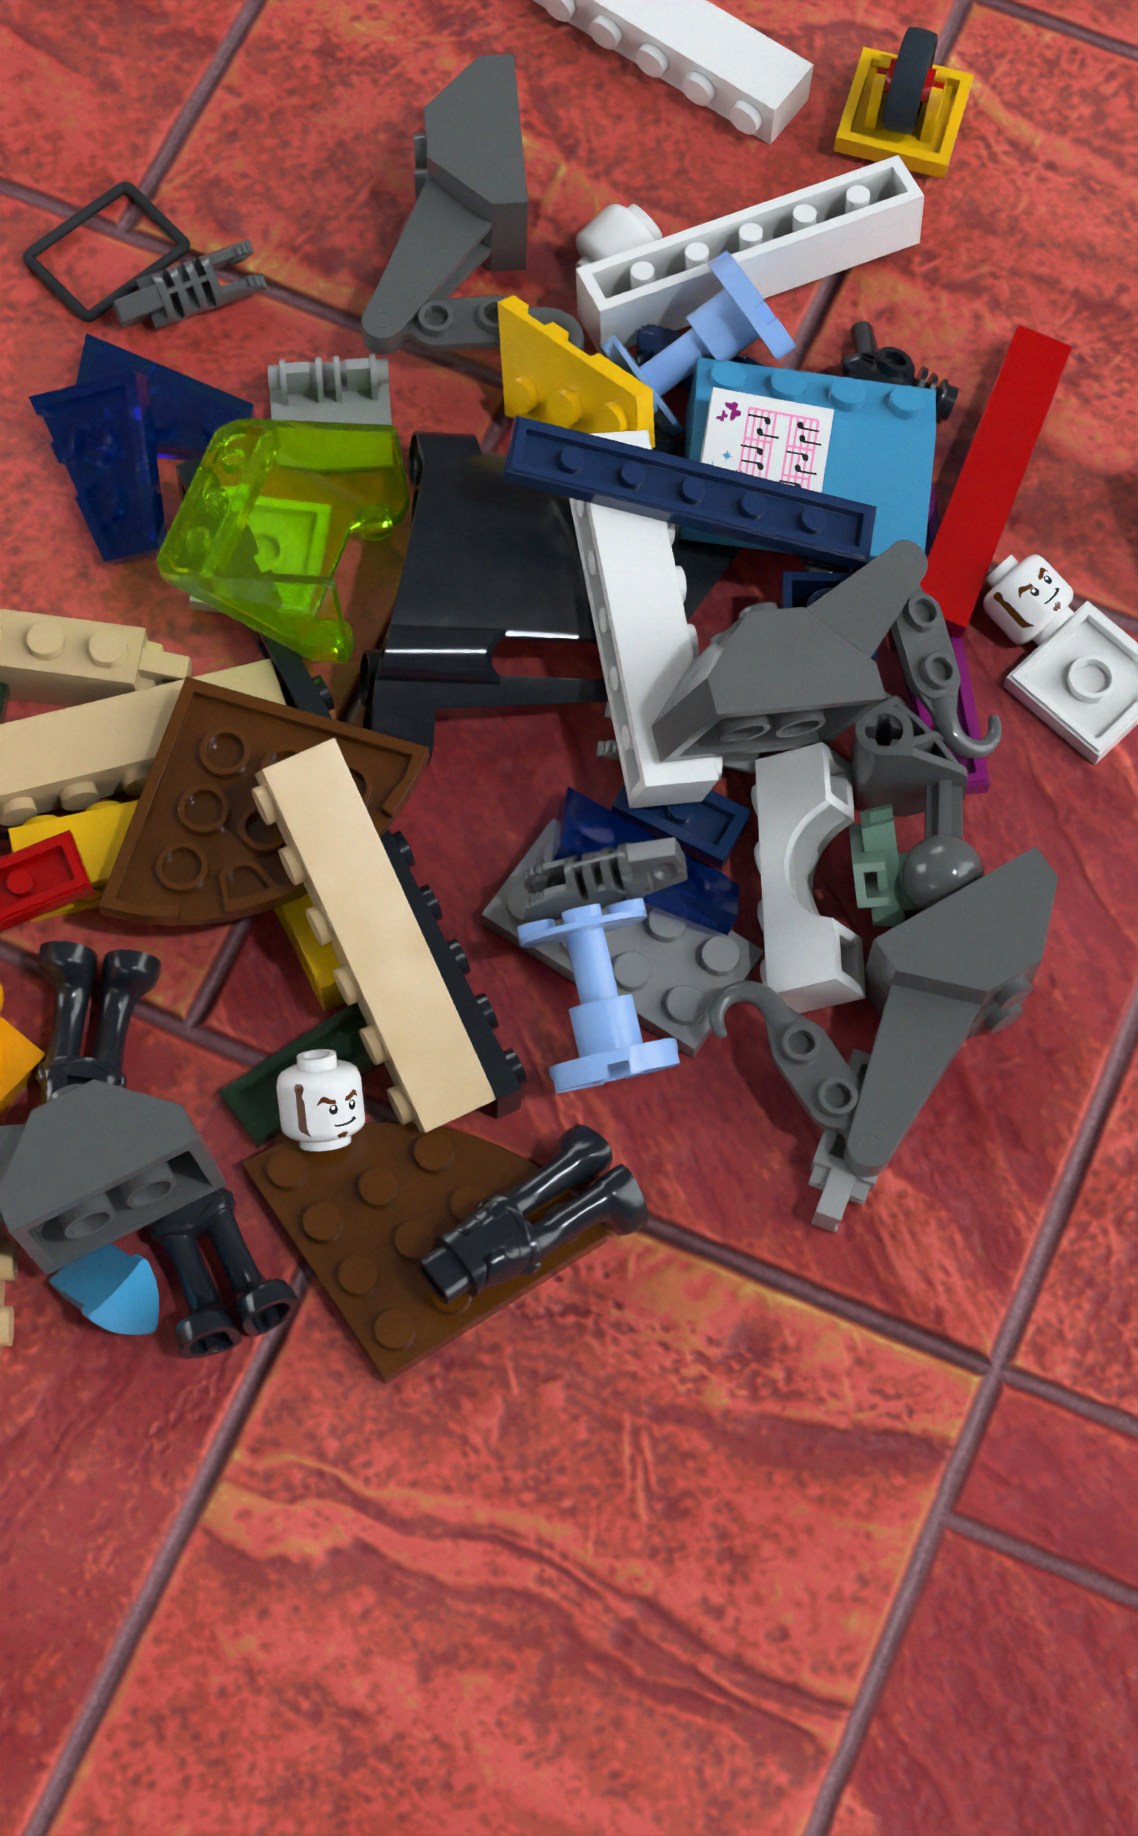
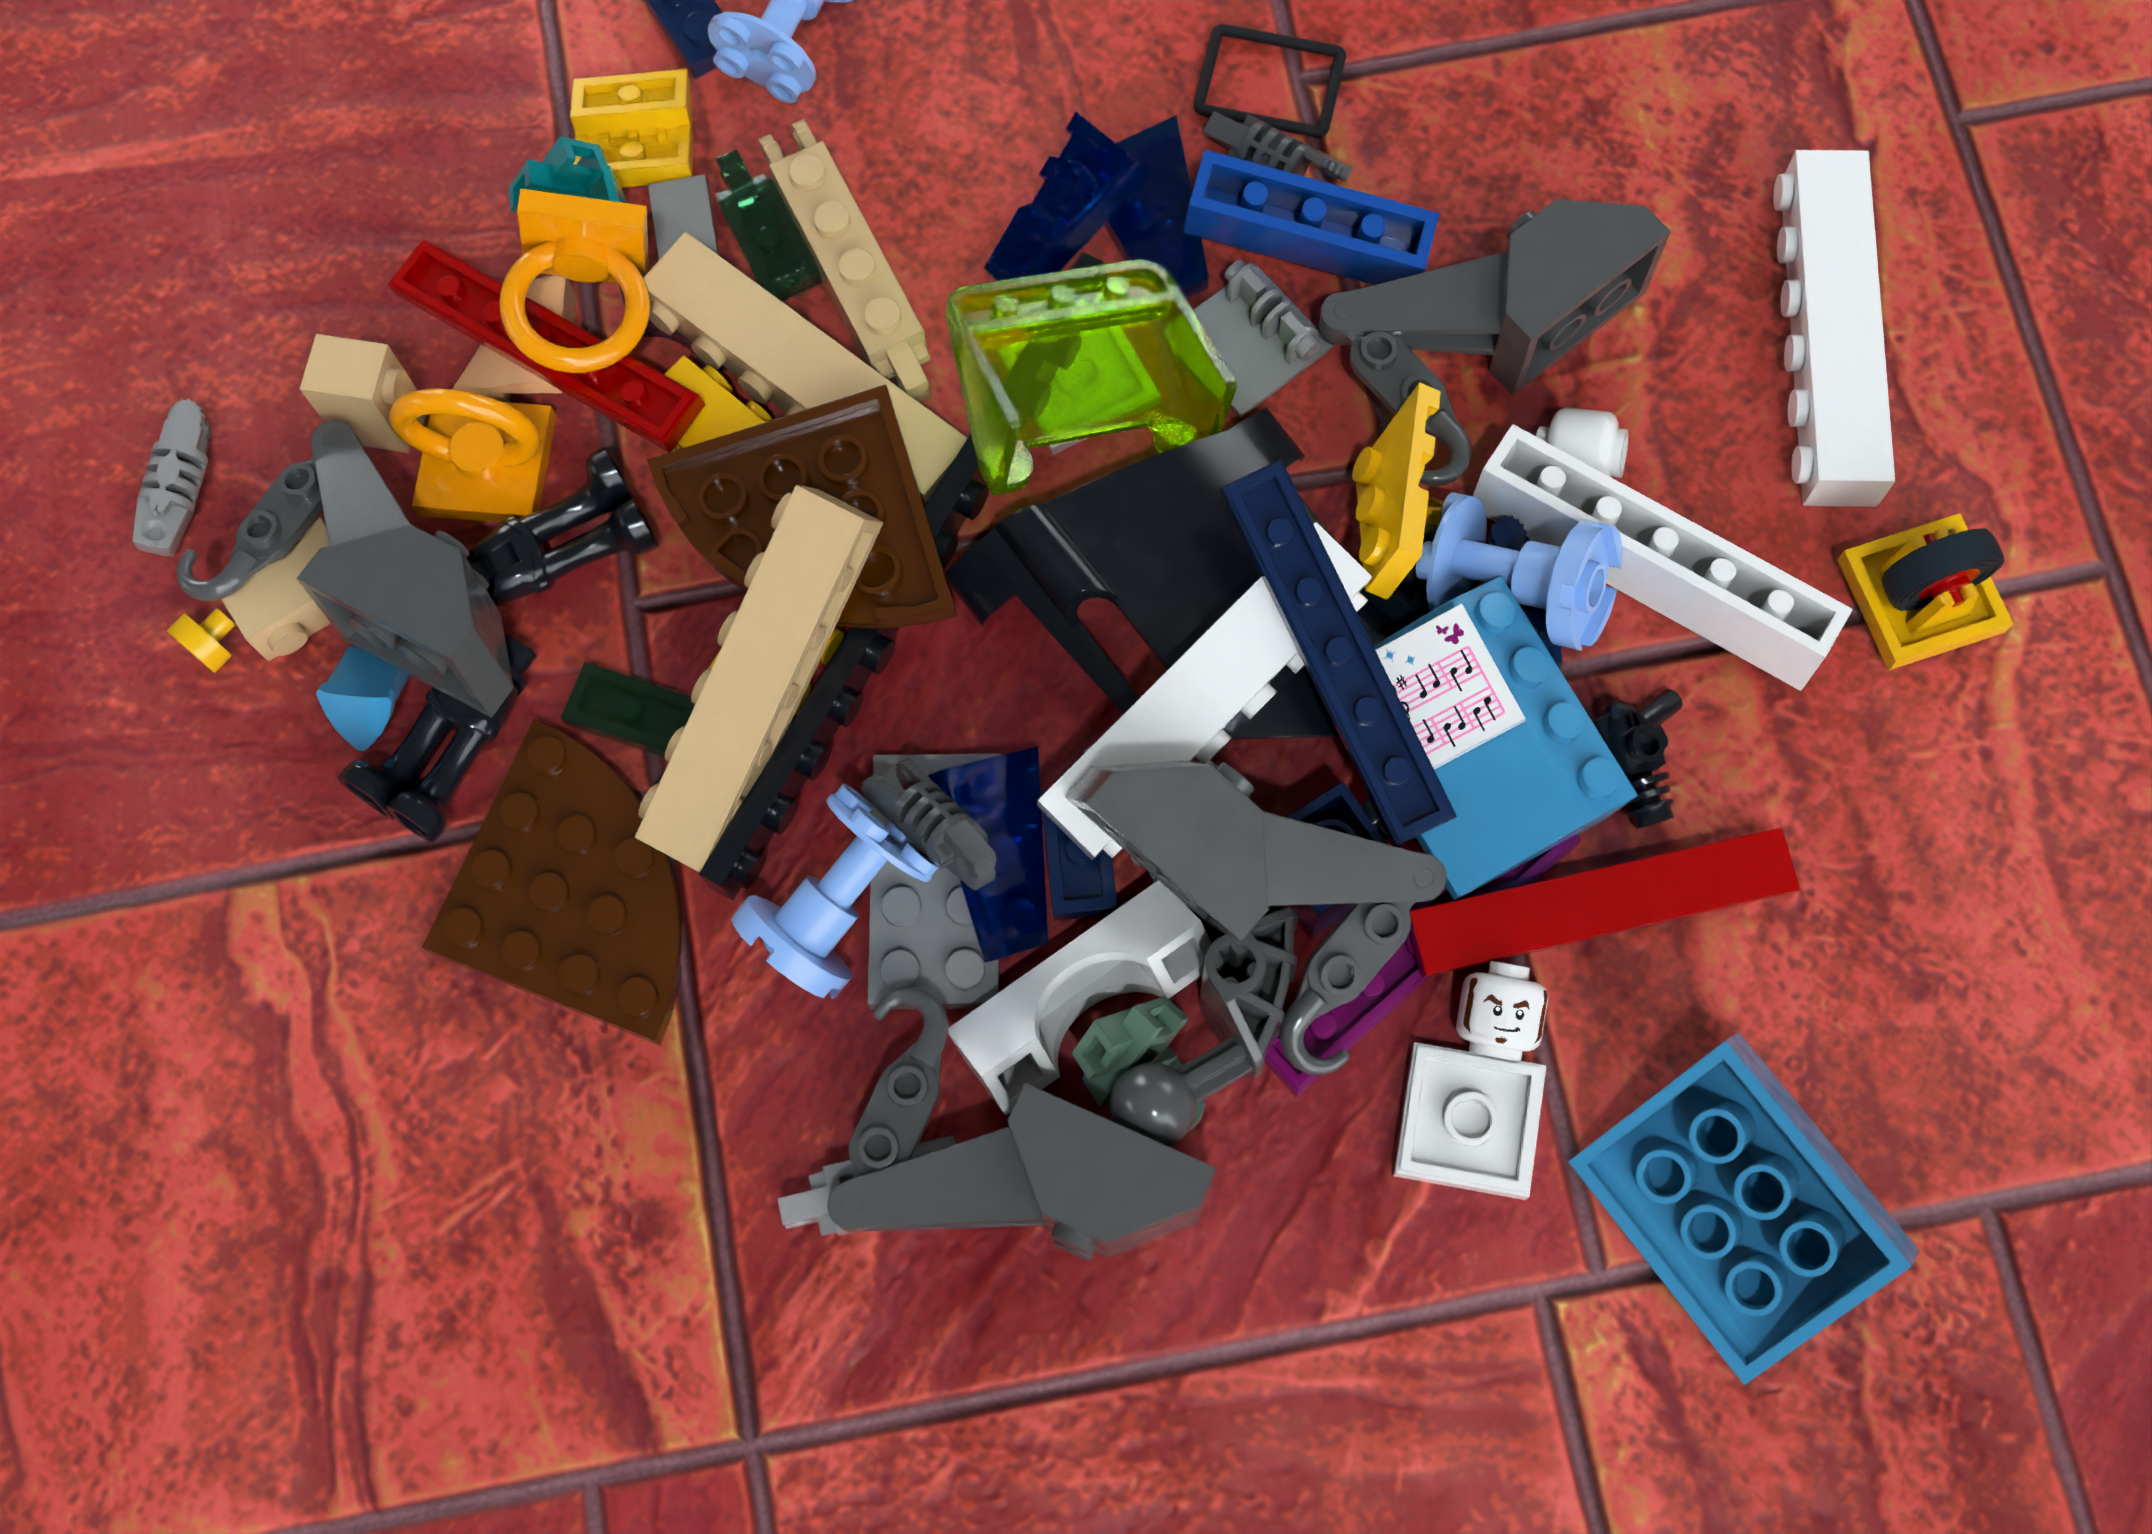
camera: 65 degrees right, 5 degrees up
white head [276,1049,365,1151] -> none
black piece [416,1124,648,1304] -> none
none -> blue brick [1183,149,1440,285]

